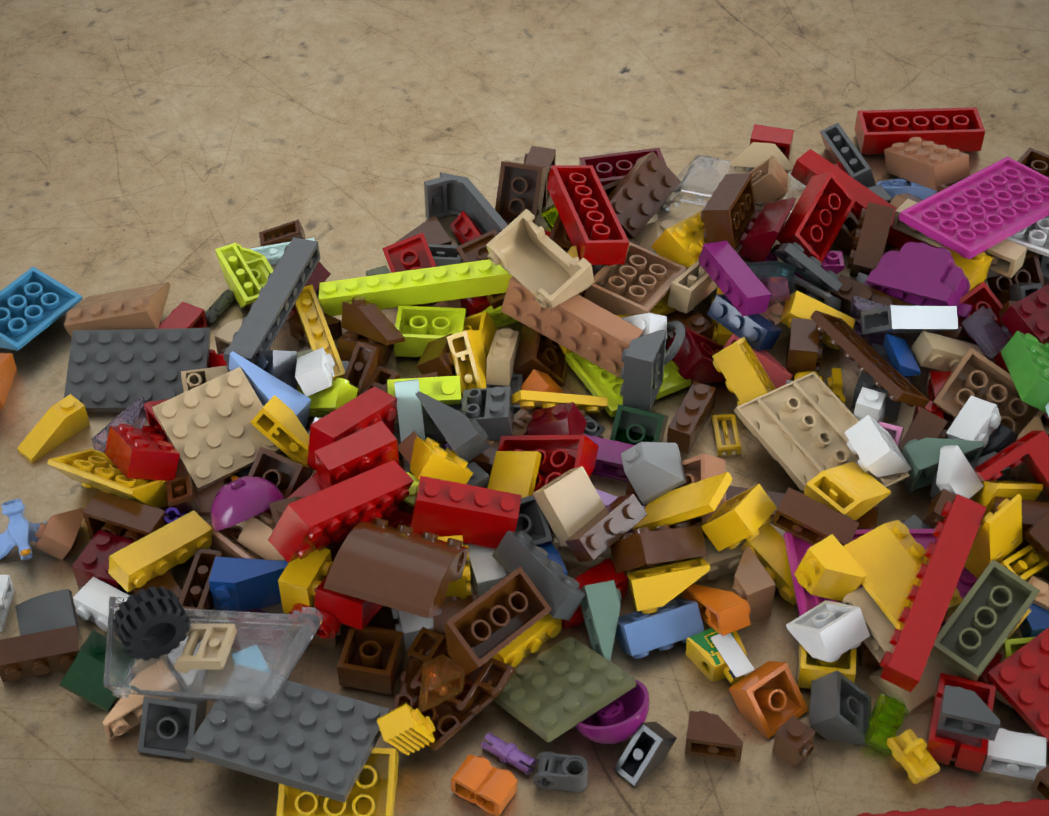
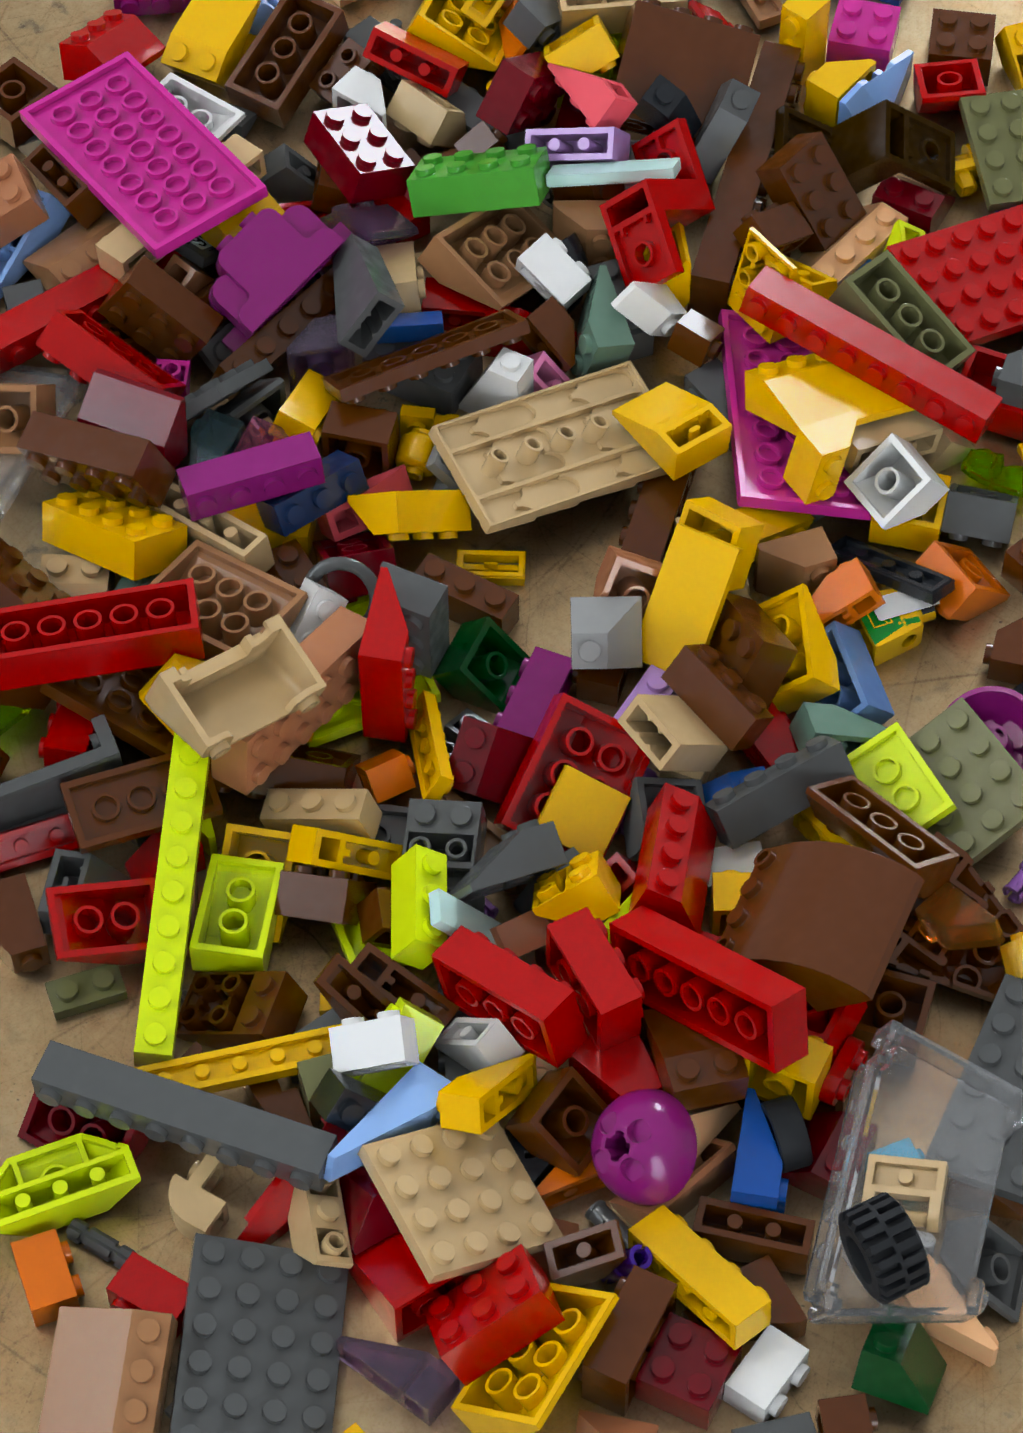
camera: 85 degrees left, 10 degrees up
reddish brown slope [341,296,405,345] -> none
reddish brown brick [770,487,860,546] -> none
white slope [844,415,912,477] -> none
none -> orange brick [10,1229,85,1327]
none -> red slope [358,567,418,743]
none -> black tyre [761,1094,813,1174]
none -> black tile [832,535,955,605]
none -> neon yellow plate [847,722,957,829]

